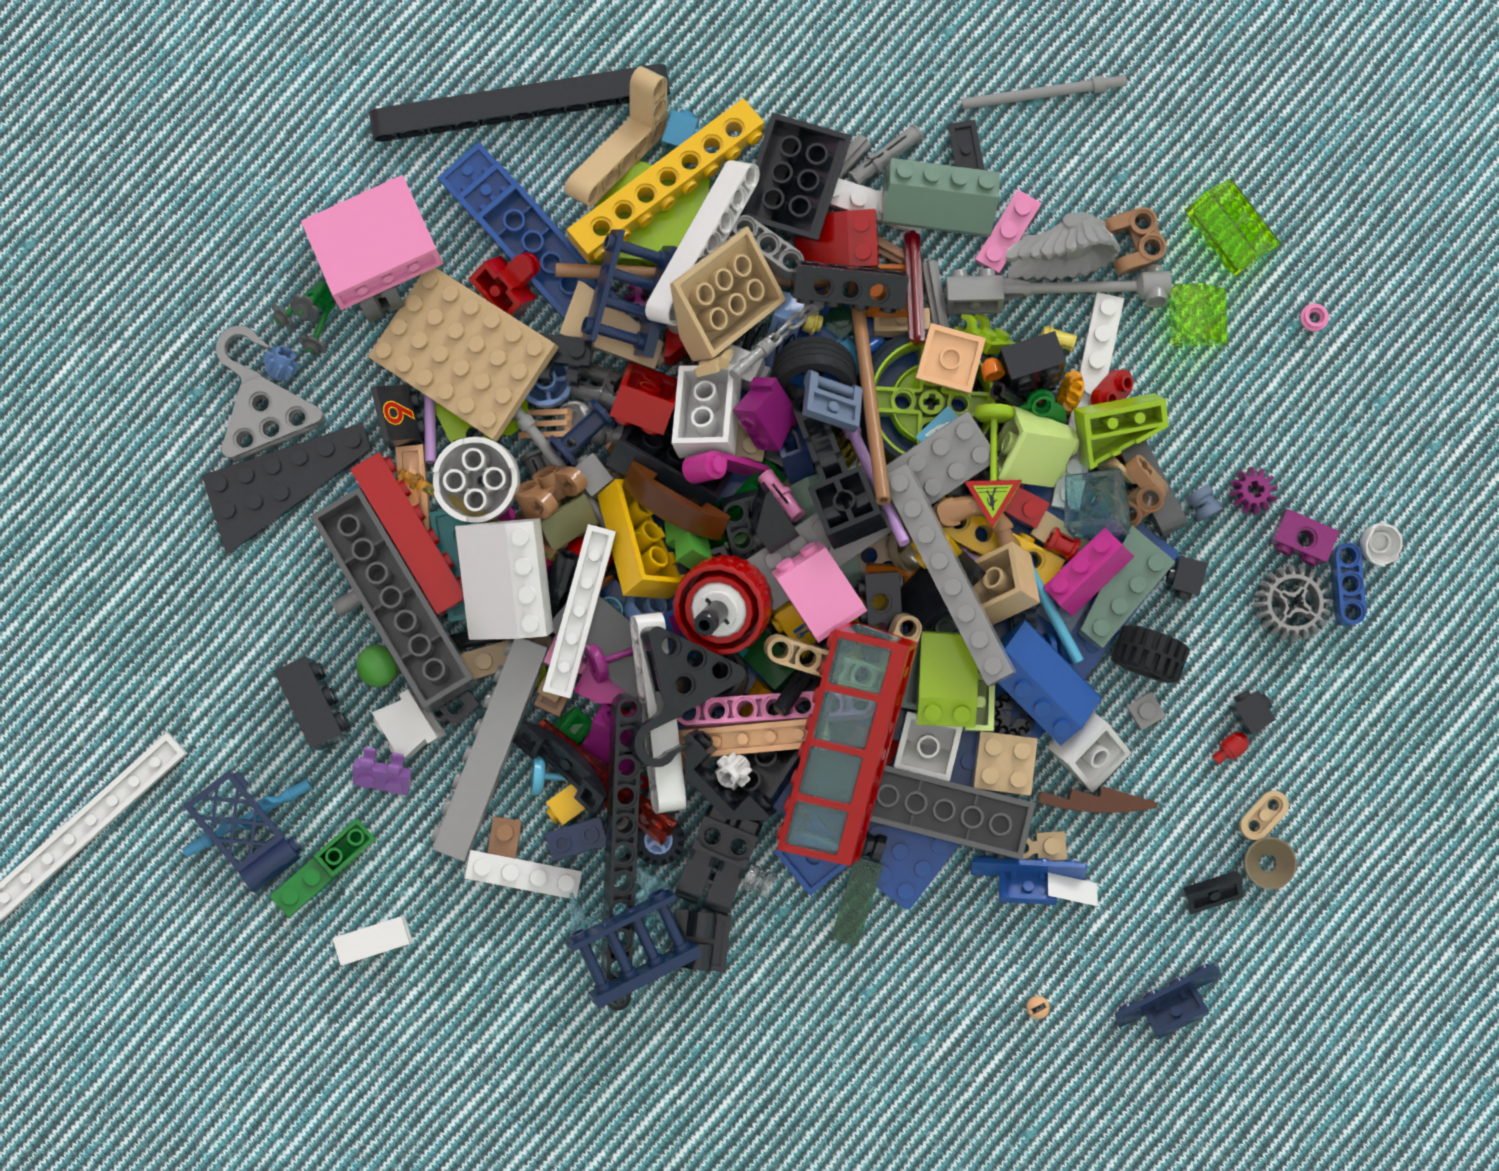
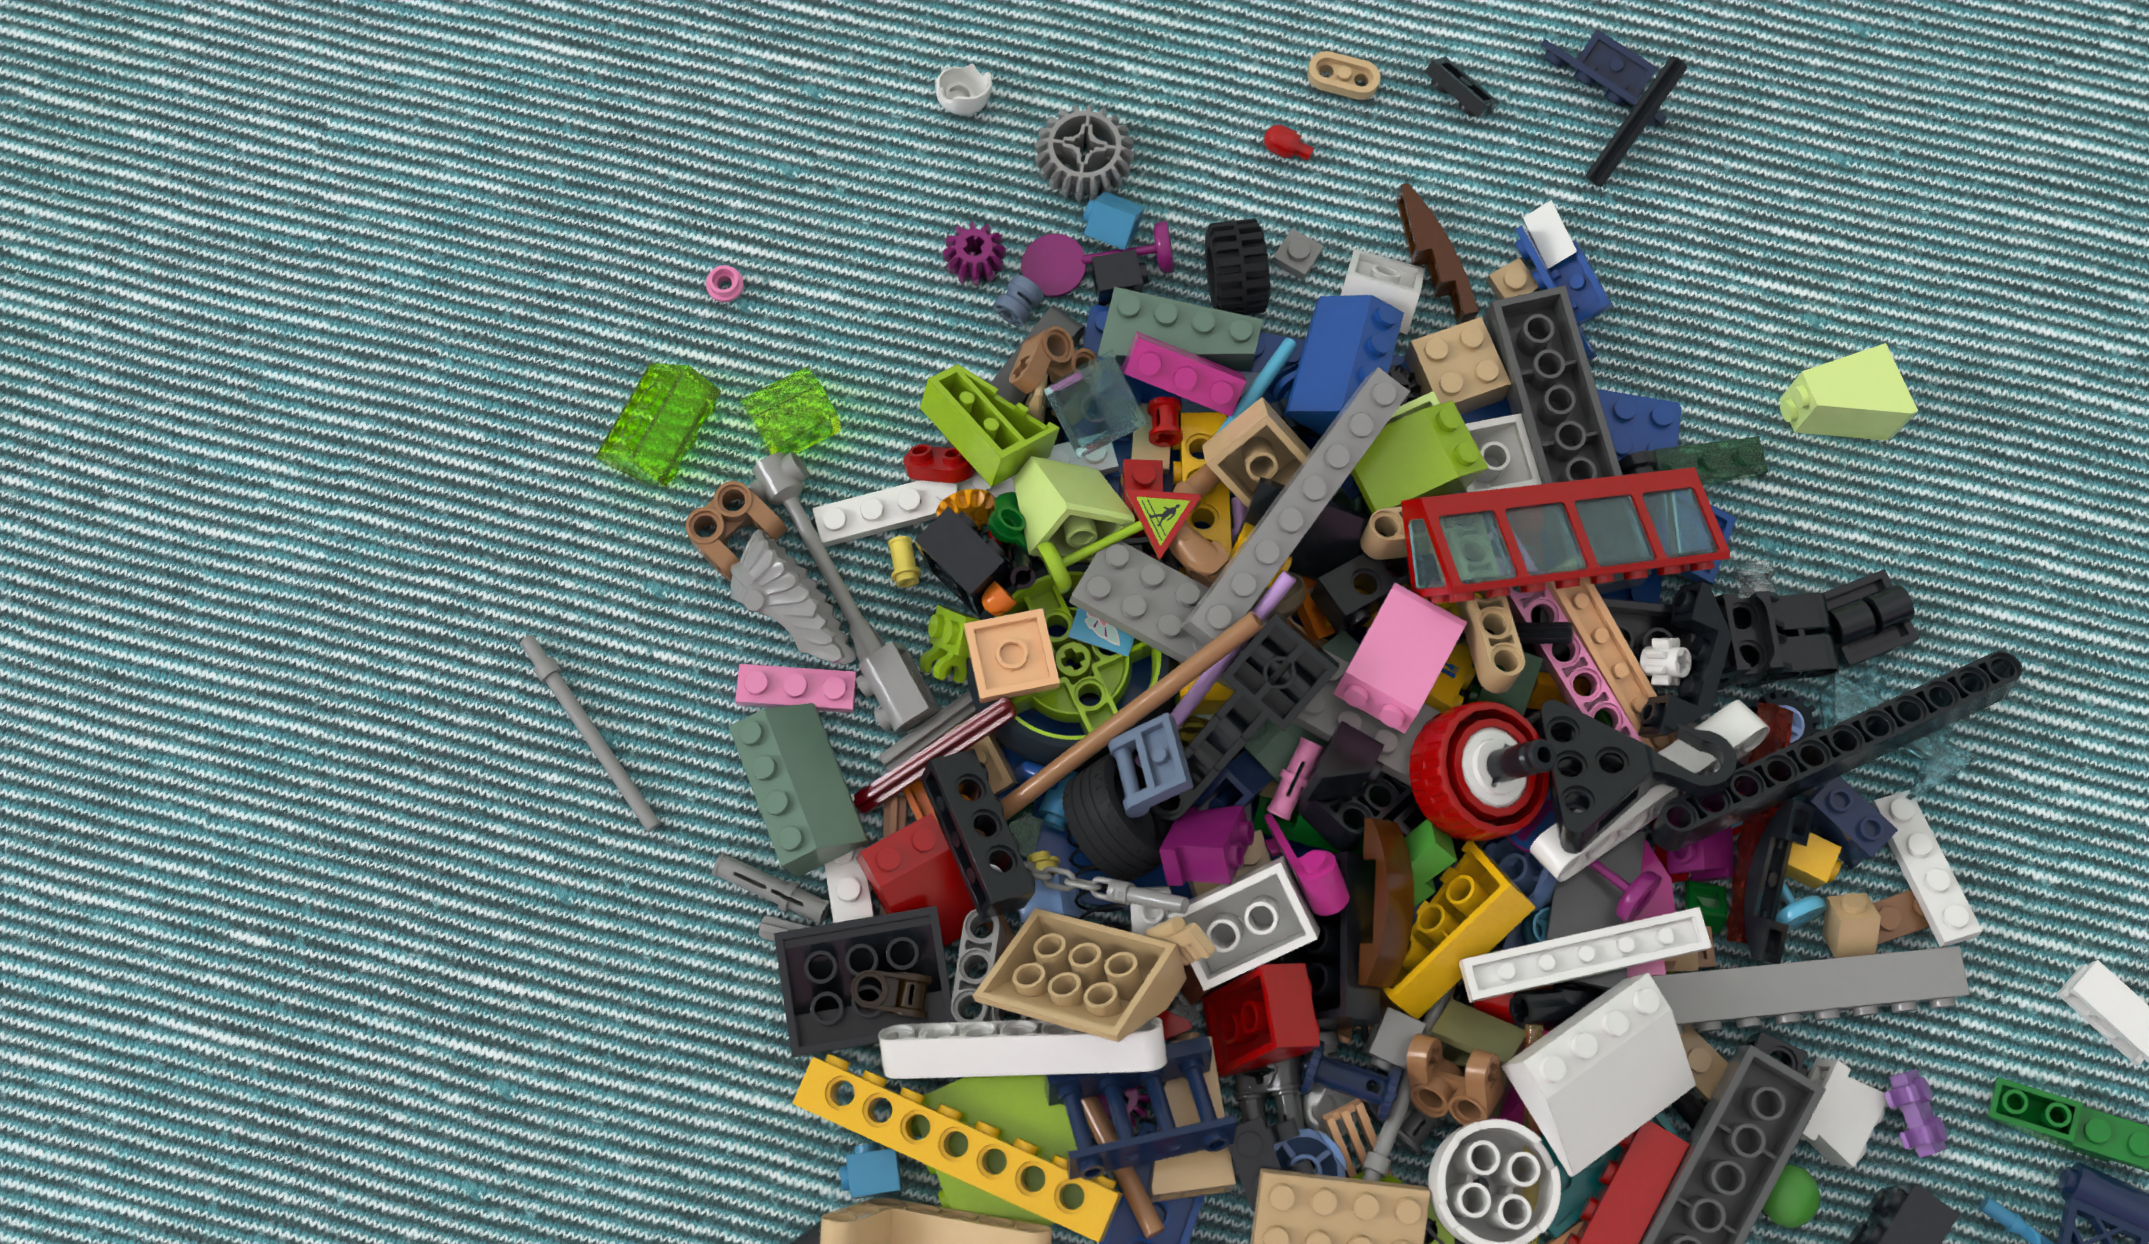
camera: 120 degrees left, 10 degrees down
dark blue fence [564,889,702,1009] -> none
black plate [947,120,985,170] -> none
light nougat hinge [1026,996,1050,1019] -> none
black brick [1229,689,1276,735] -> none
dark tan piece [1244,837,1297,889] -> none
magenta brick [1269,509,1340,567] -> none
blue beam [1330,543,1366,627] -> none
none -> dark brown piece [851,970,933,1019]
none -> magenta piece [1021,220,1175,297]
none -> dark azure brick [1083,191,1145,250]
none -> black axle [1586,56,1687,187]
none -> yellowish green slope [1779,343,1918,440]
none -> tan brick [1822,893,1881,958]

